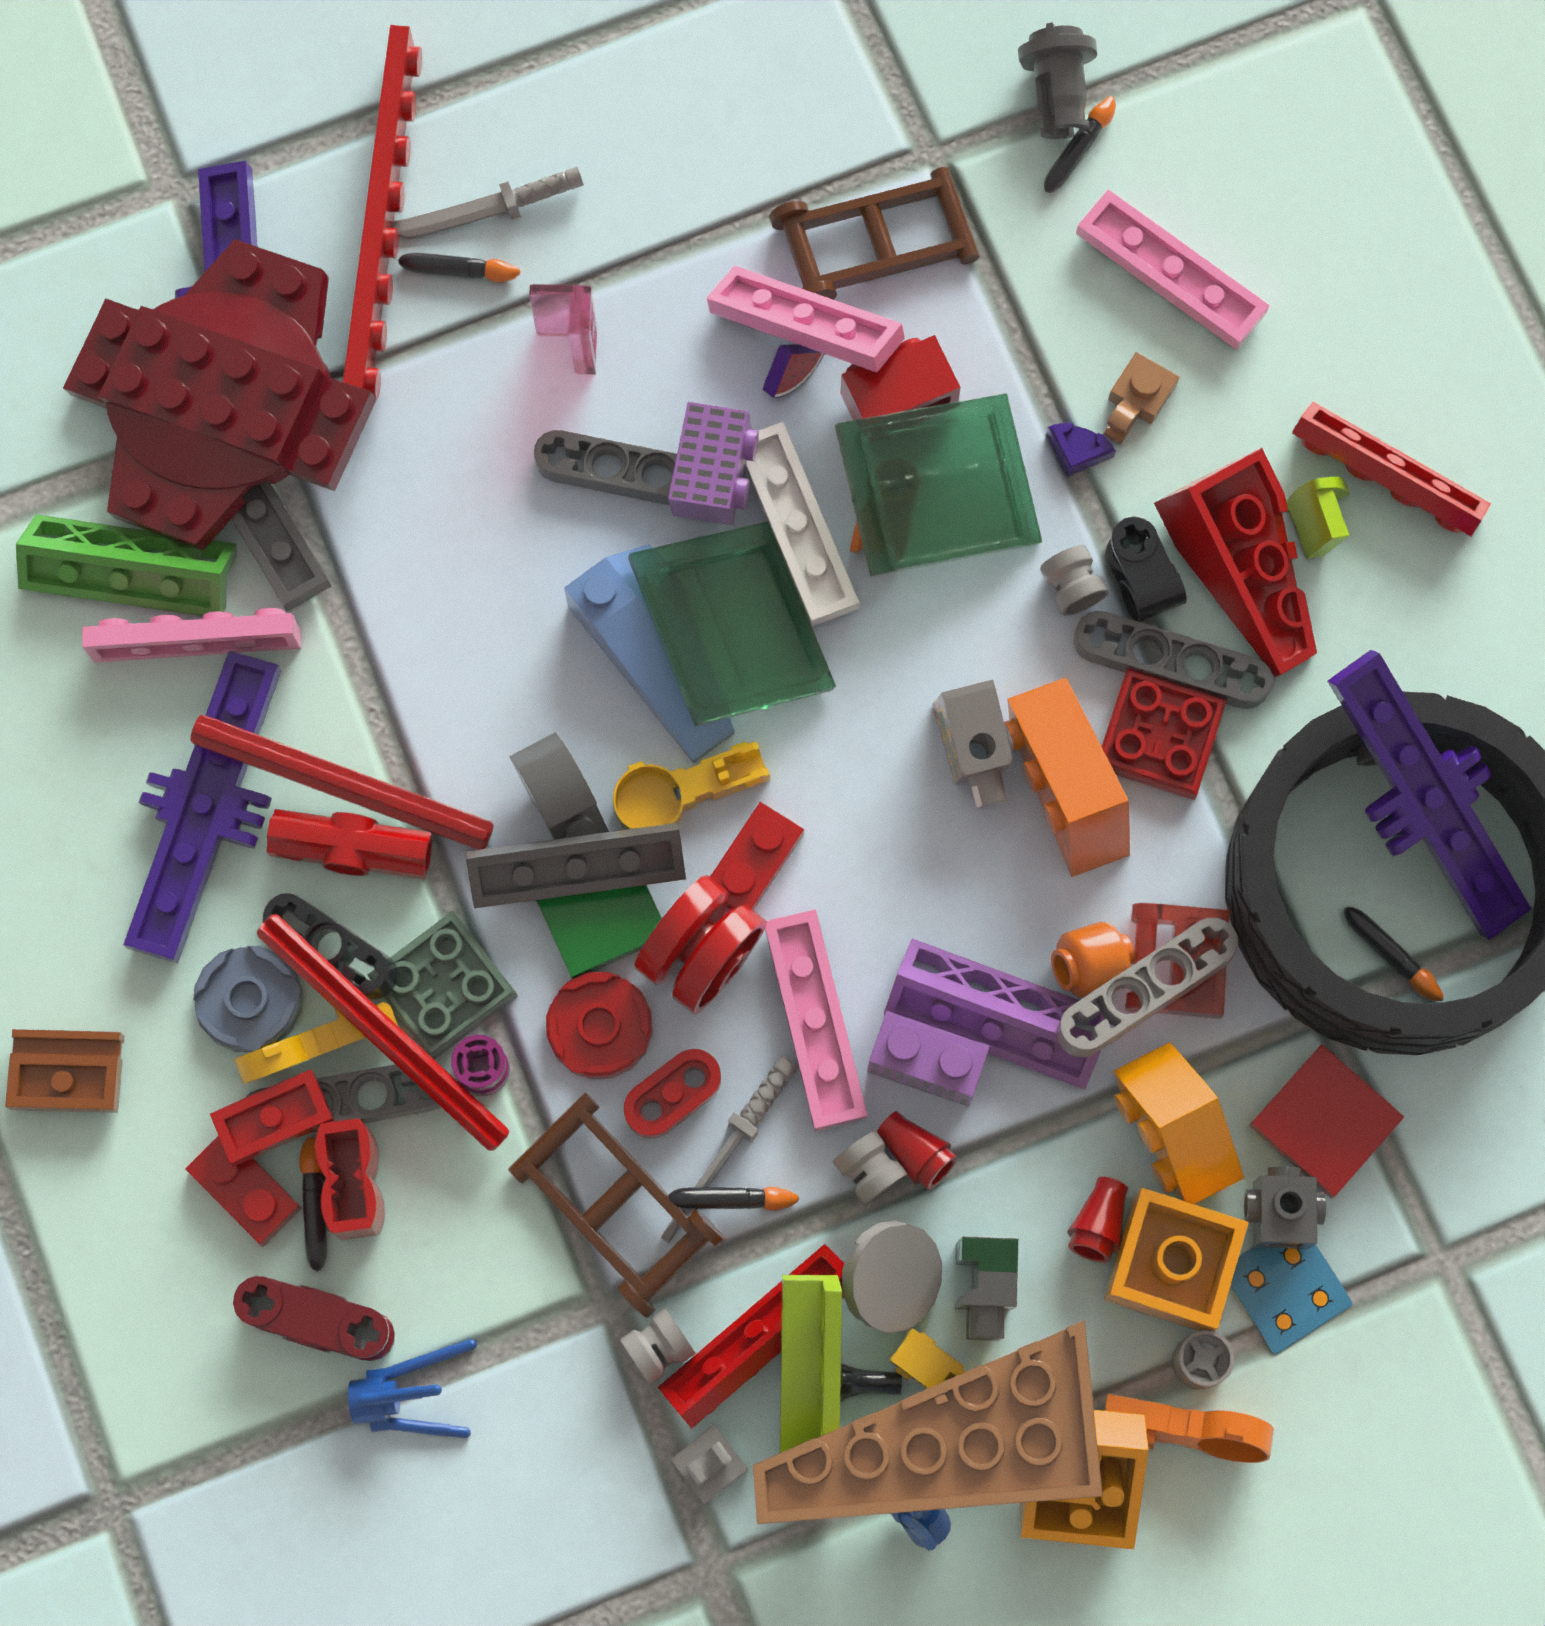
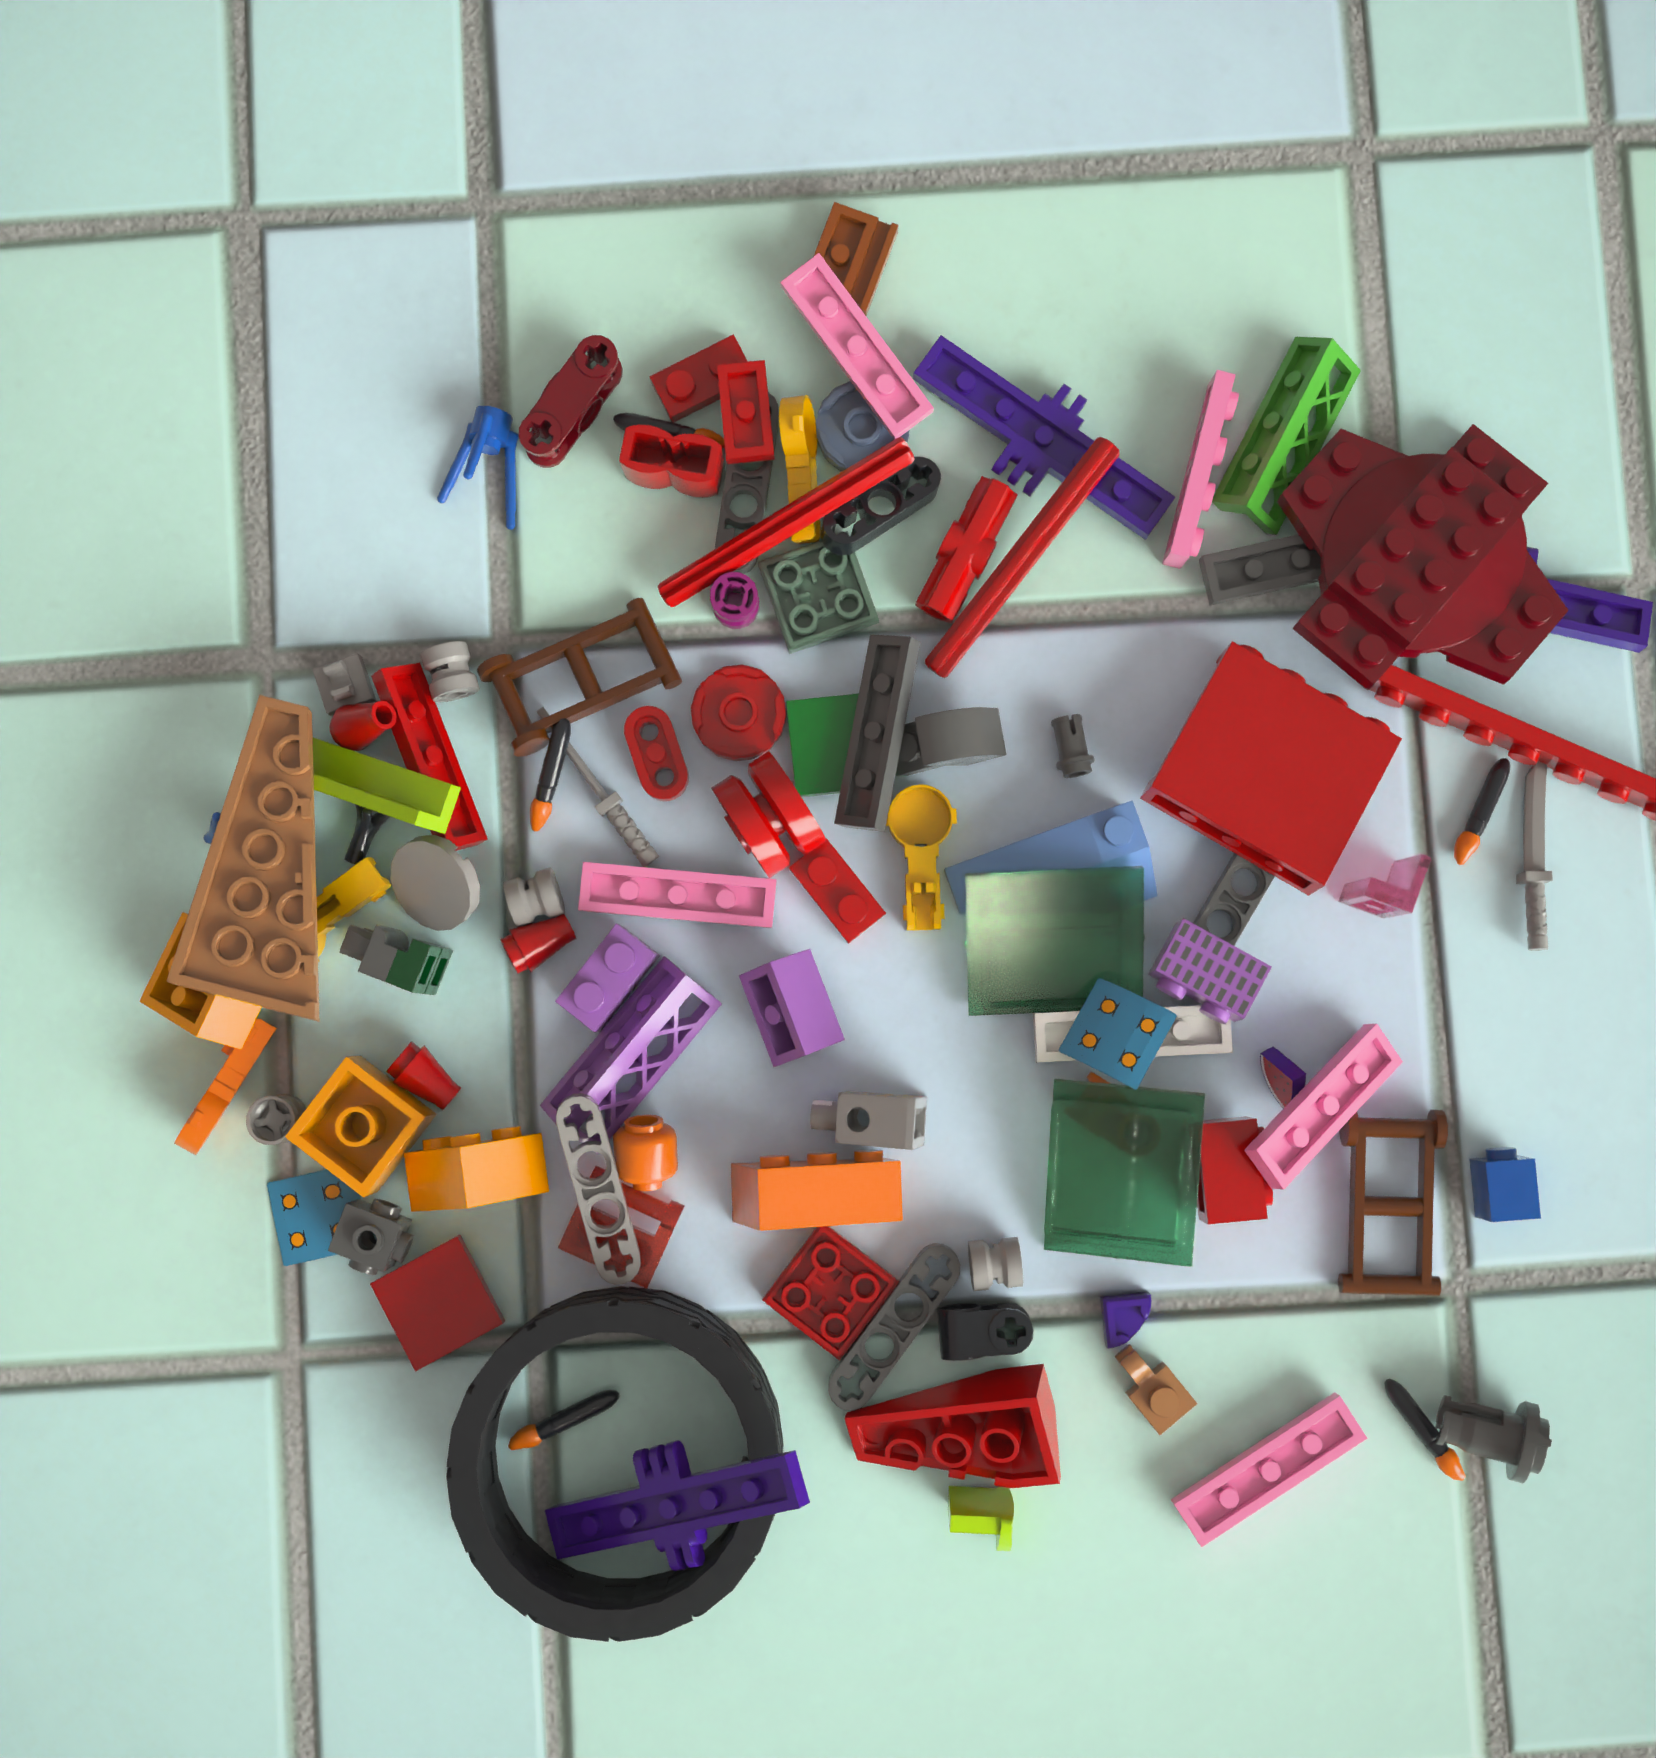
camera: 110 degrees right, 10 degrees up
red plate [1292,402,1491,537] -> none
none -> red cone [329,701,397,751]
none -> medium lavender brick [739,949,845,1067]
none -> bright pink plate [780,253,934,439]
none -> dark grey pin [1051,714,1095,778]
none -> dark azure sticker [1059,978,1177,1090]
none -> red panel [1140,641,1402,896]
none -> blue brick [1469,1147,1541,1222]

